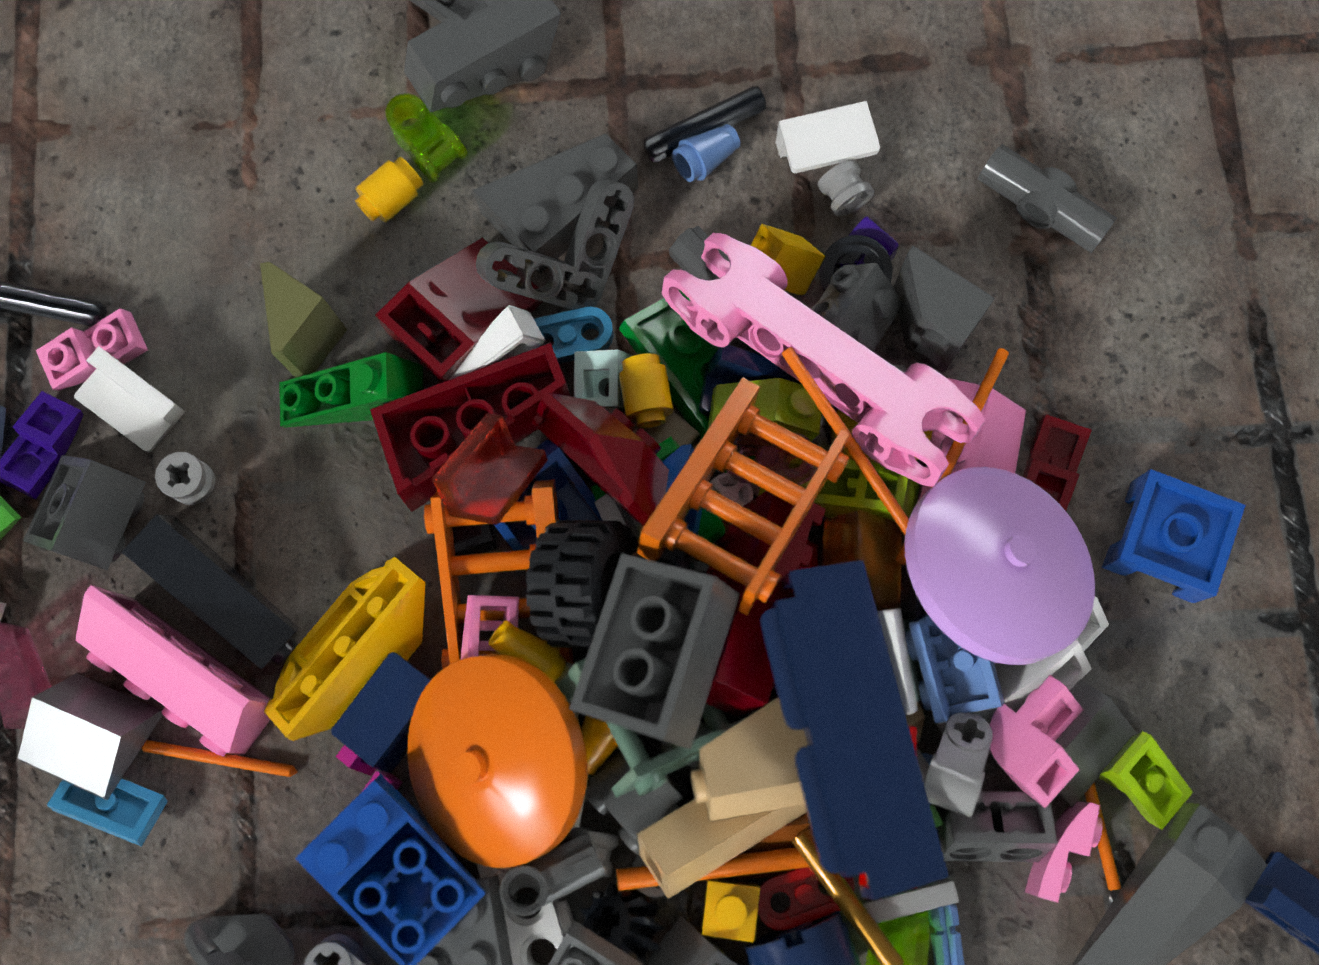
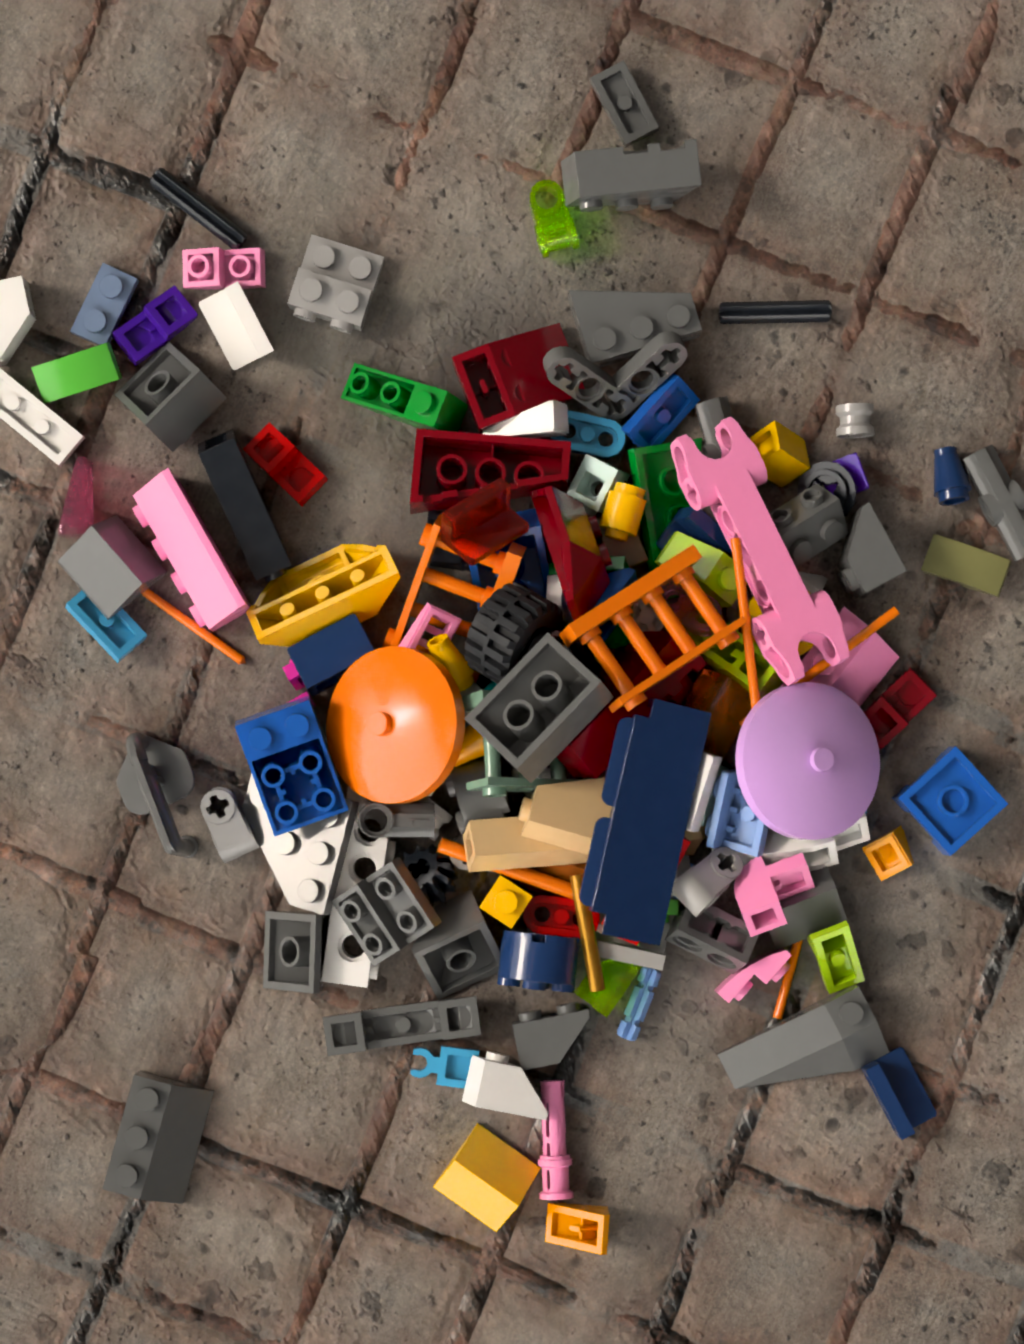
camera: 15 degrees right, 10 degrees up
light grey wheel [155,452,216,505] -> none
olive slope [260,262,347,378] -> none
yellow brick [355,157,424,223] -> none
medium blue cone [672,124,740,182] -> none
white panel [776,101,880,173] -> none
none -> red slope [243,422,328,507]
none -> light grey plate [287,234,385,334]
none -> blue plate [621,373,700,448]
none -> light orange slope [862,825,914,881]
none -> olive slope [921,534,1011,598]
none -> dark blue cone [934,446,972,506]

